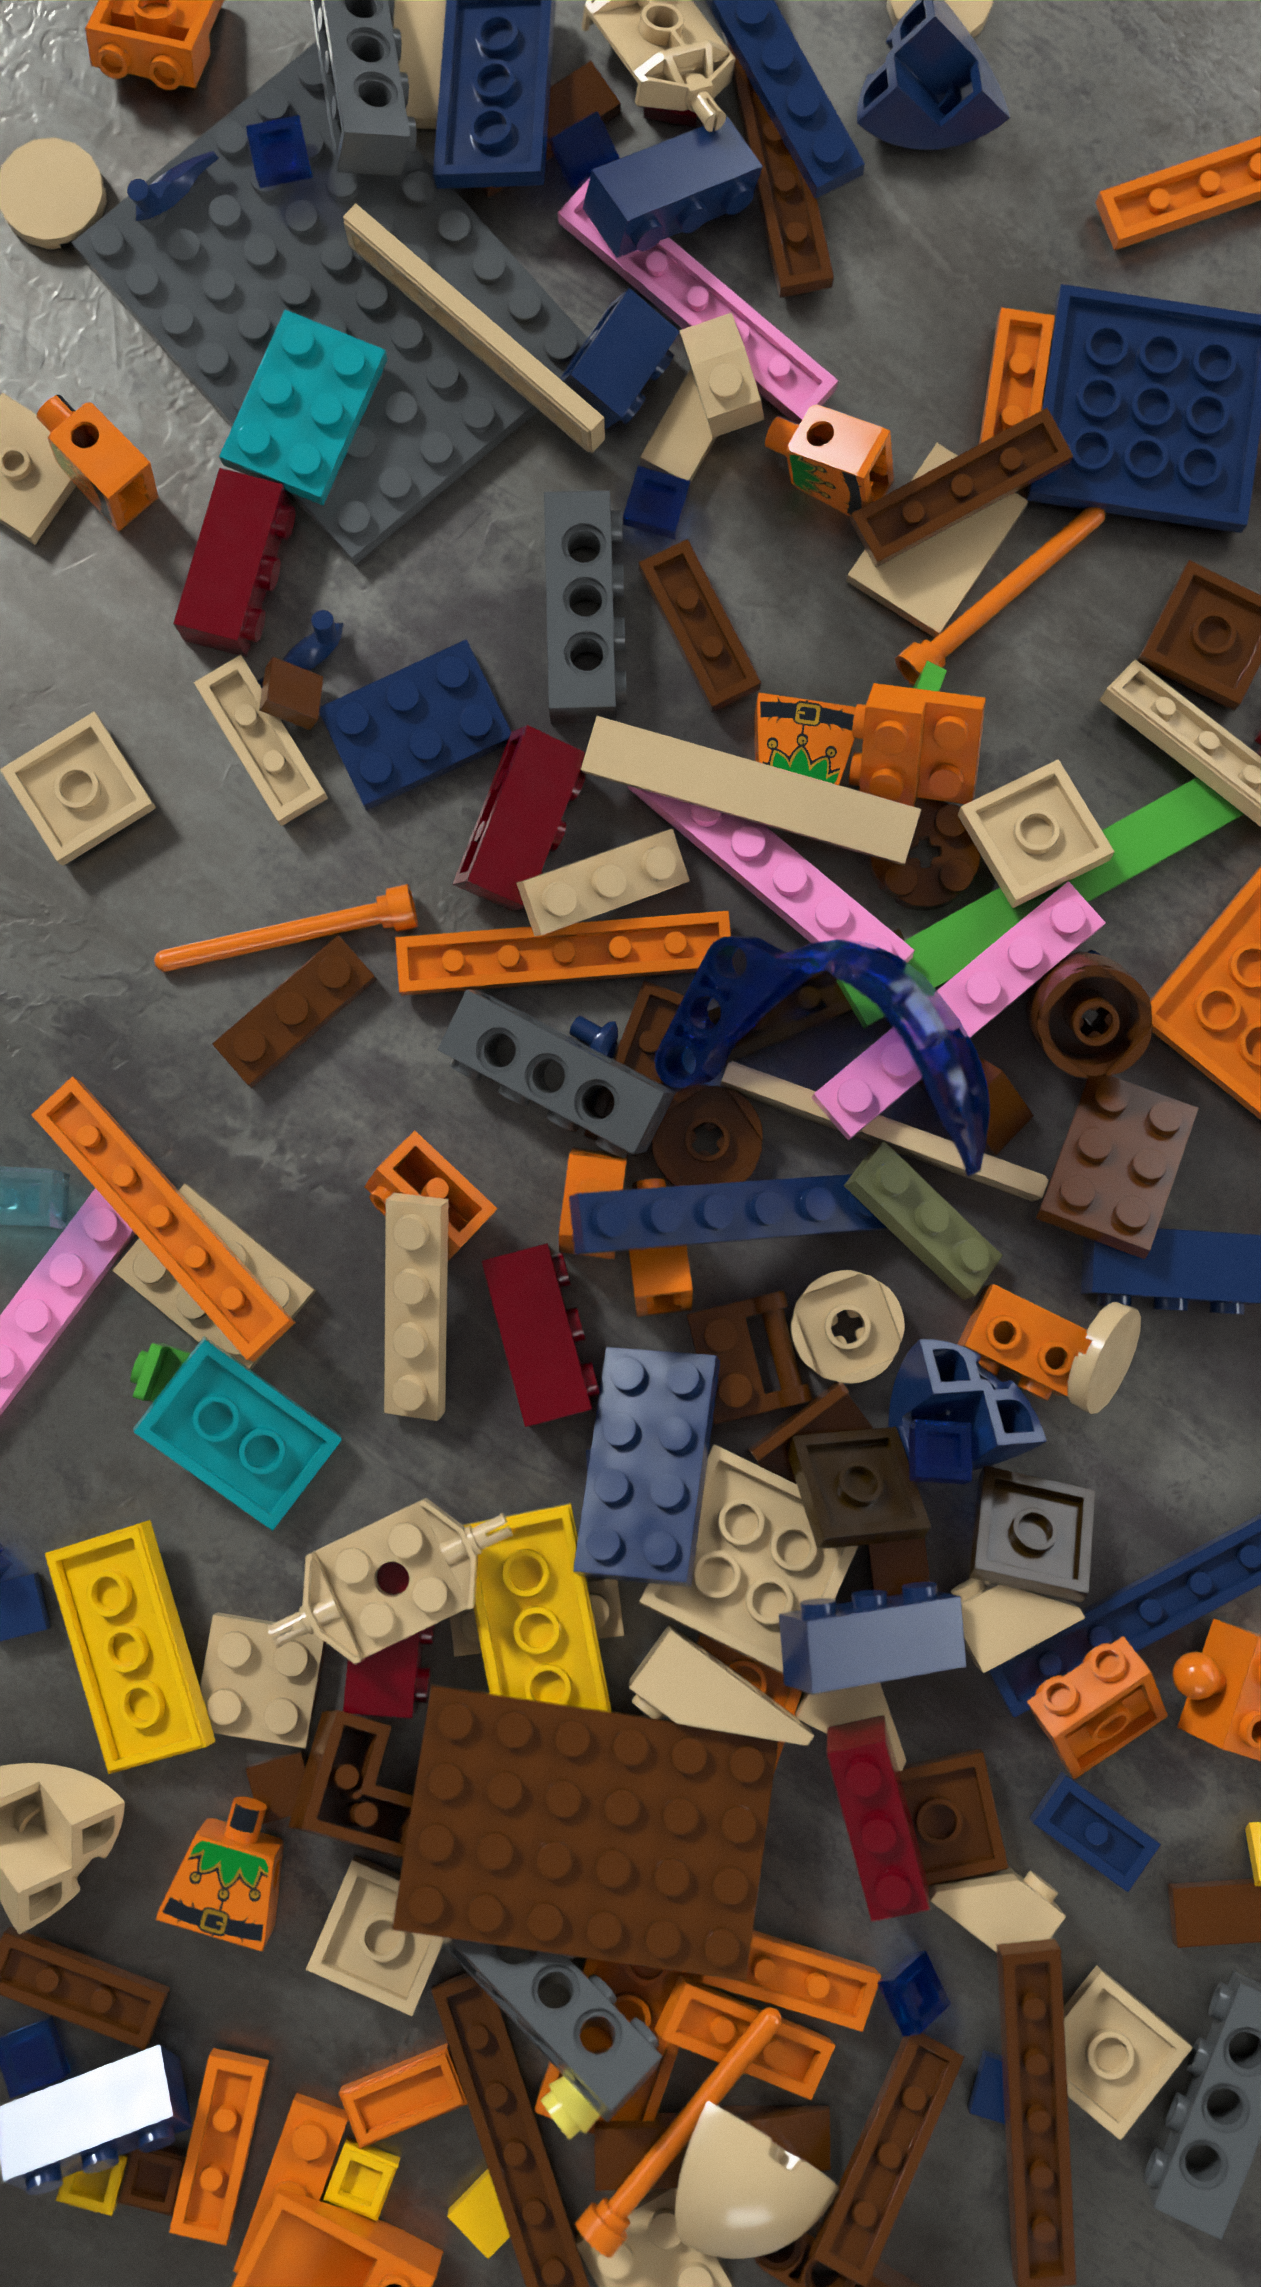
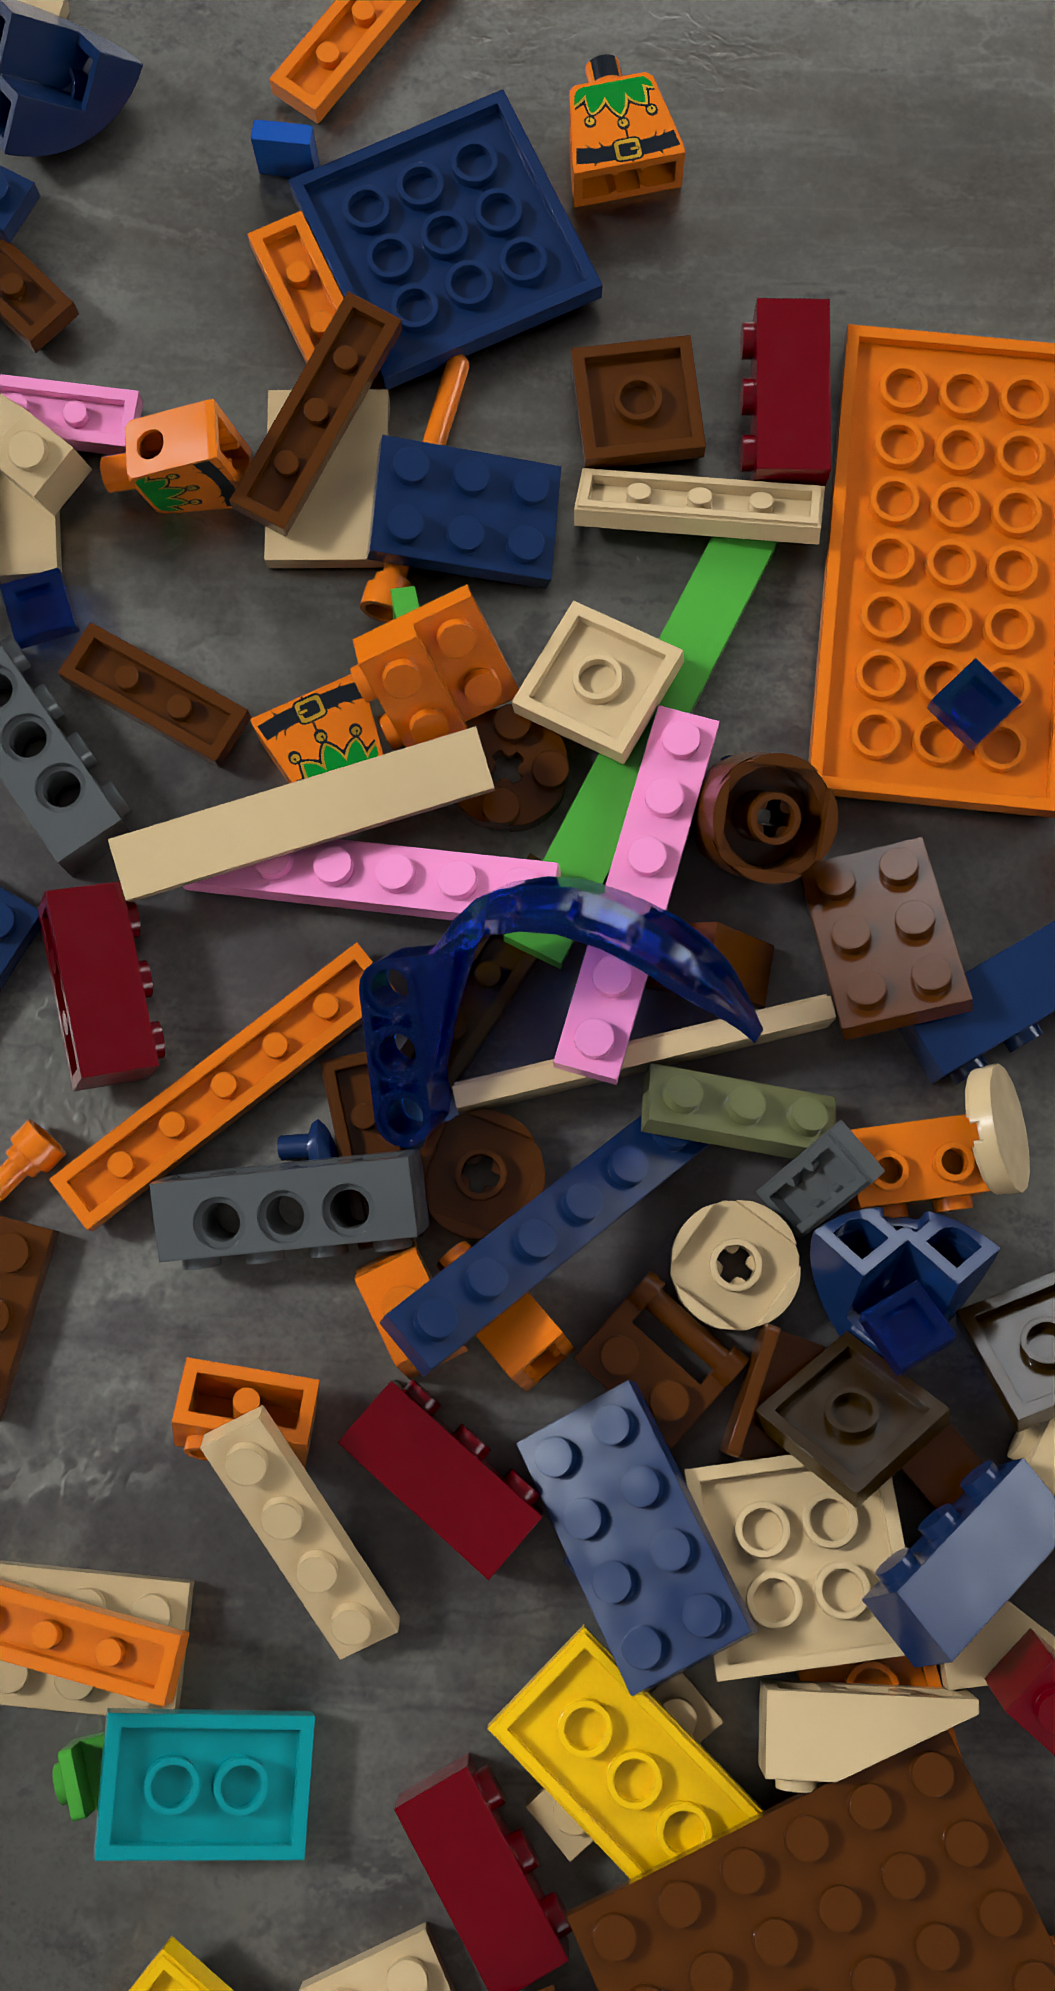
camera: 30 degrees left, 5 degrees down
tan plate [268,1498,513,1664] -> none
tan plate [516,829,690,936] -> none
none -> blue tile [251,120,319,177]
none -> dark blue plate [367,435,562,589]
none -> dark grey plate [756,1120,885,1241]

